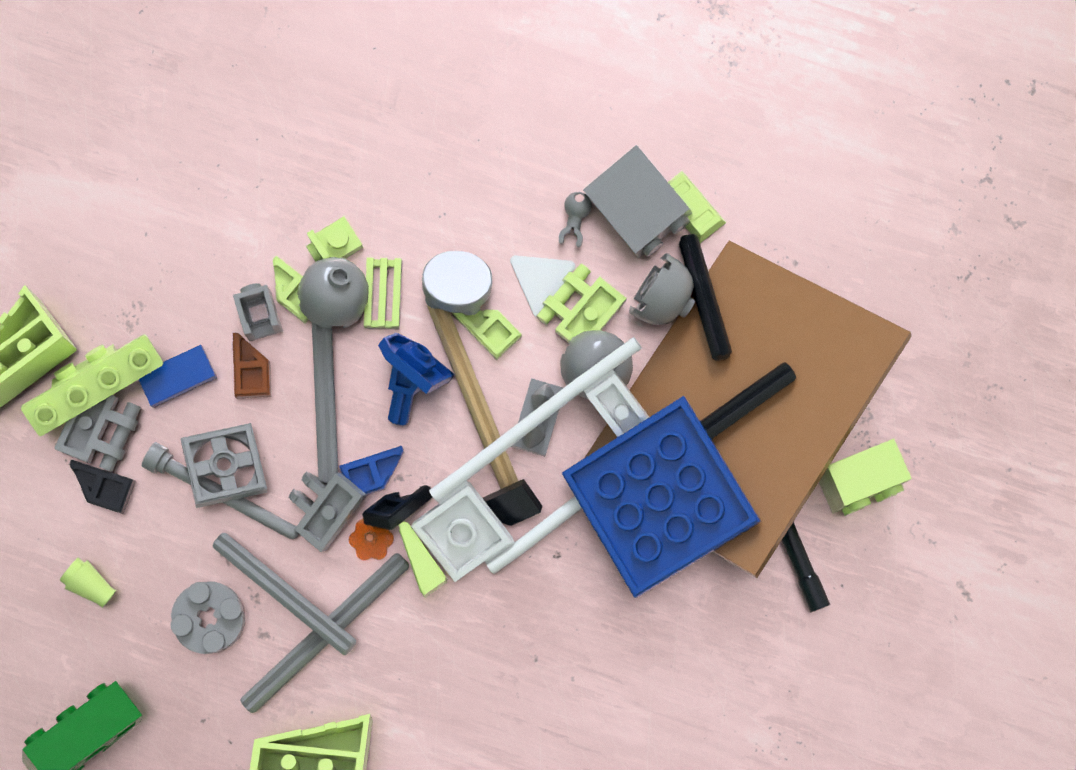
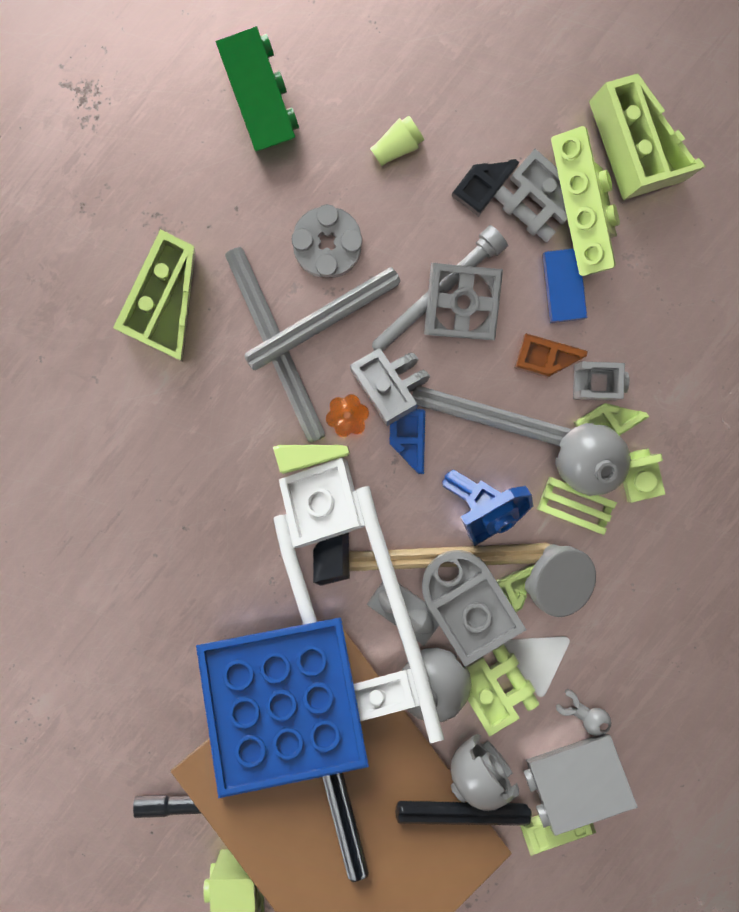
camera: 115 degrees right, 10 degrees up
black tile [362,485,433,530] -> none
none -> light grey plate [422,550,526,667]

